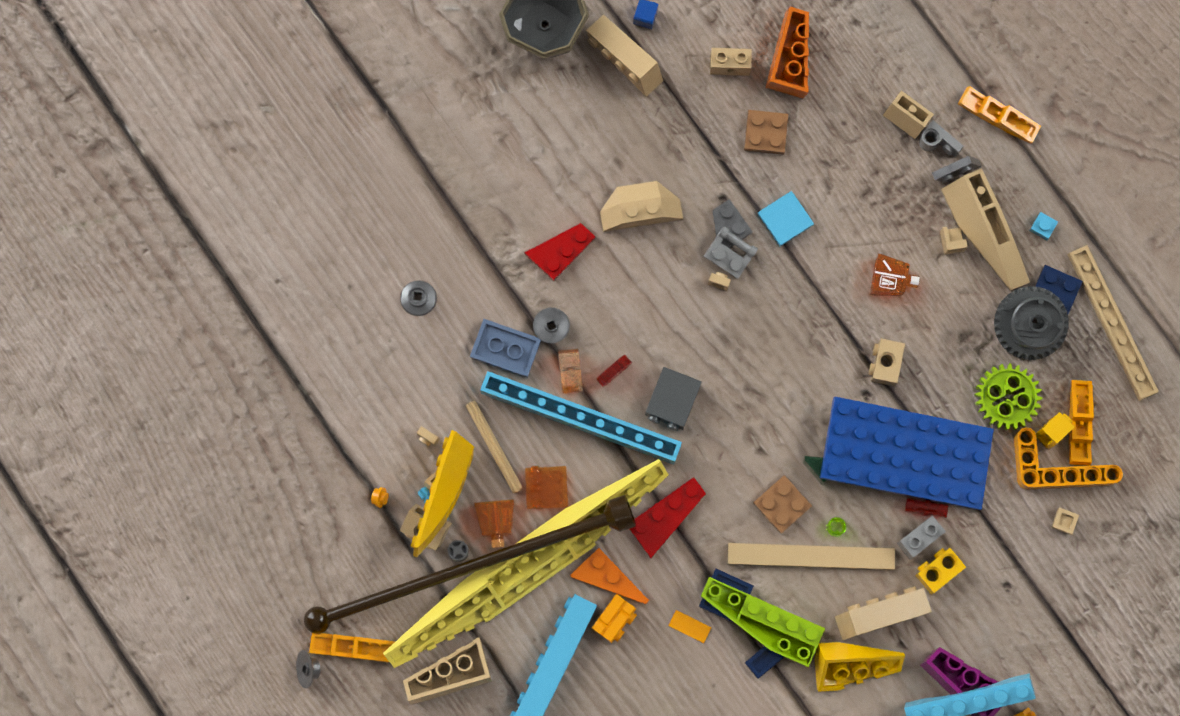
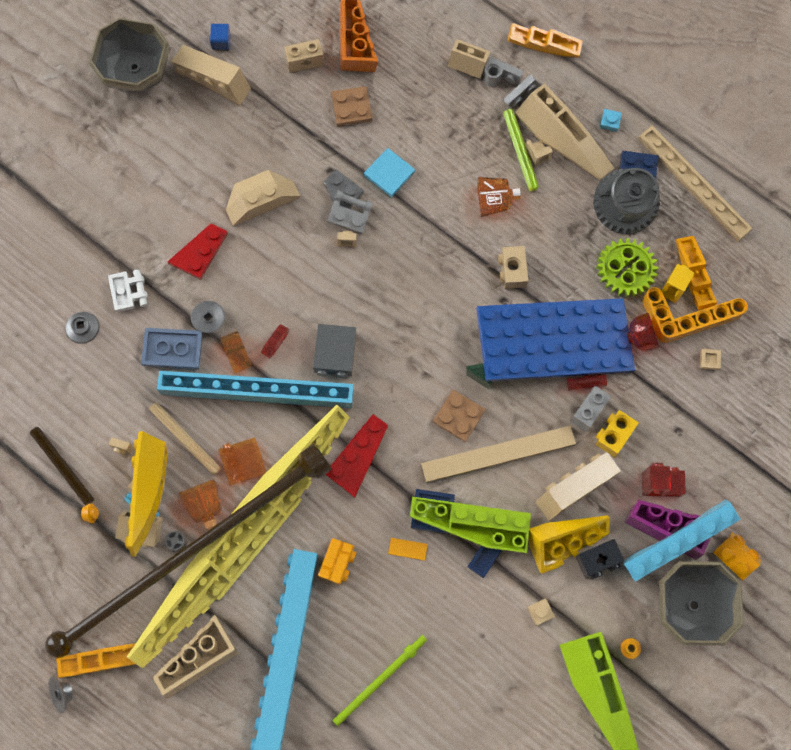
camera: 20 degrees left, 5 degrees down
orange wing [570,548,649,604] -> none
clear neon green bush [827,517,846,537] -> none
none -> dark brown axle [30,427,94,506]
none -> white plate [108,270,148,313]
none -> lime axle [504,109,539,192]
none -> black brick [575,539,625,580]
none -> clear red cylinder [626,313,659,352]
none -> clear red brick [642,463,686,497]

